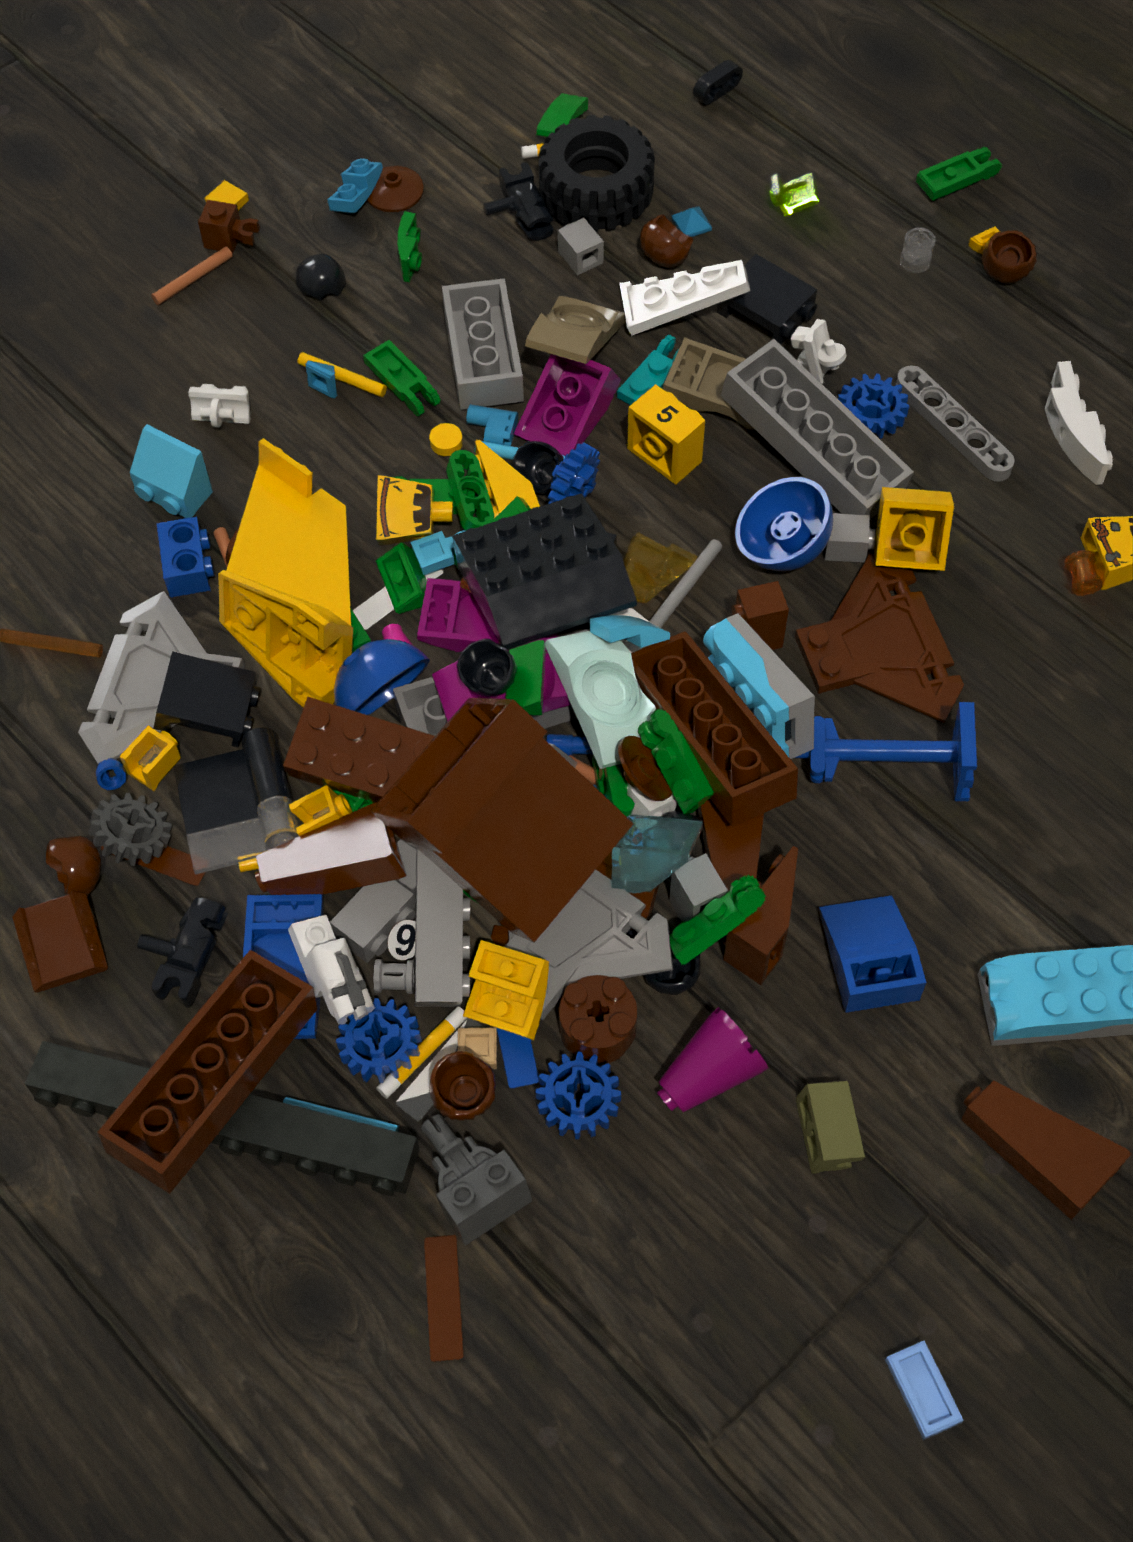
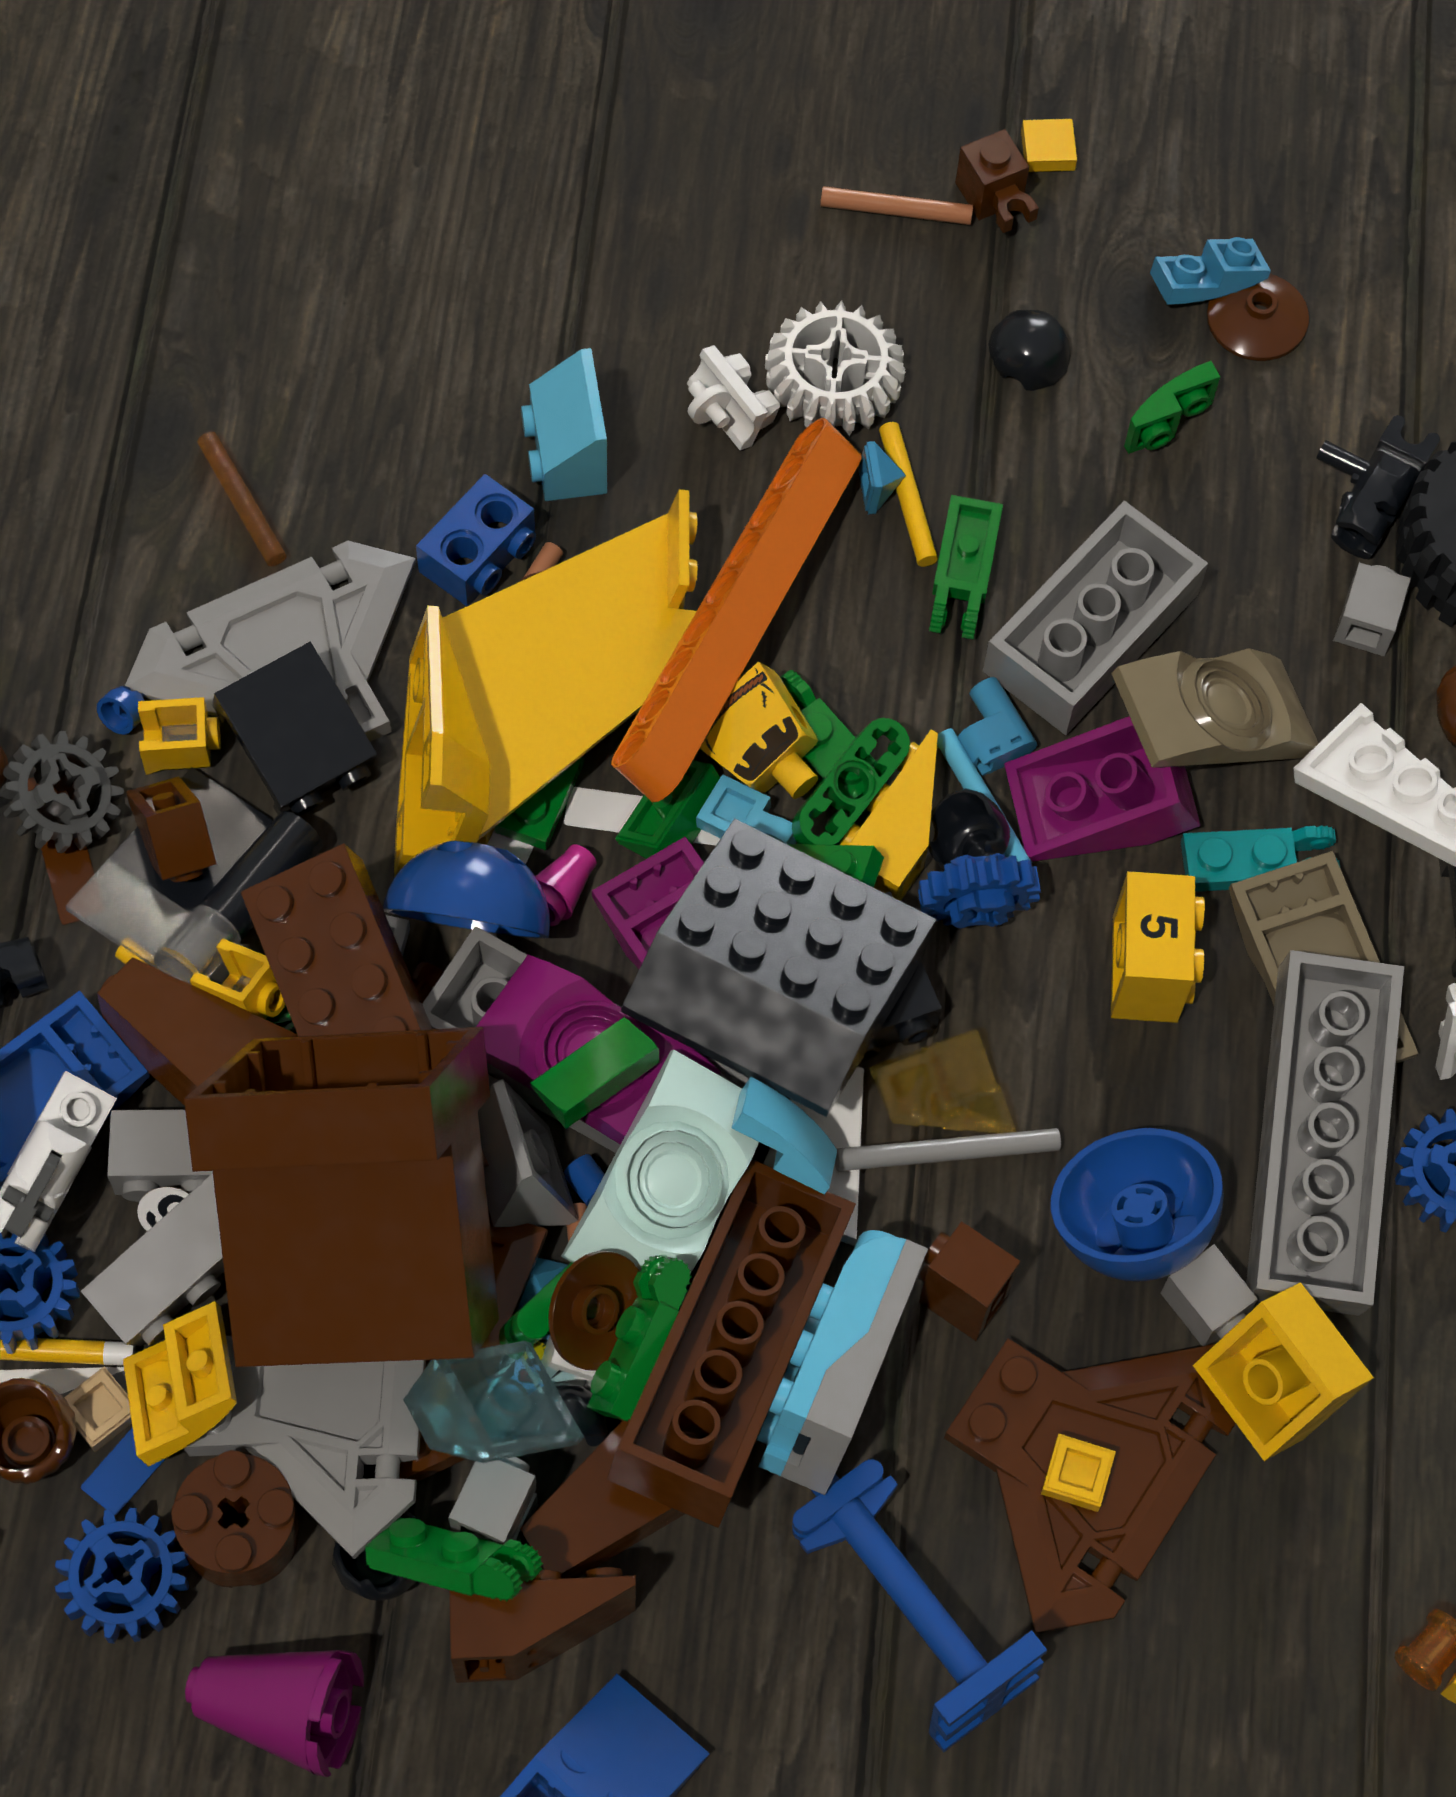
camera: 45 degrees right, 5 degrees up
light grey bush [373,959,415,994] -> none
yellow tile [429,423,463,456] -> none
black hair [457,638,517,698] -> none
none -> reddish brown slope [126,776,217,882]
none -> orange beam [611,418,862,803]
none -> white gear [765,300,905,436]
none -> yellow tile [1041,1434,1116,1512]

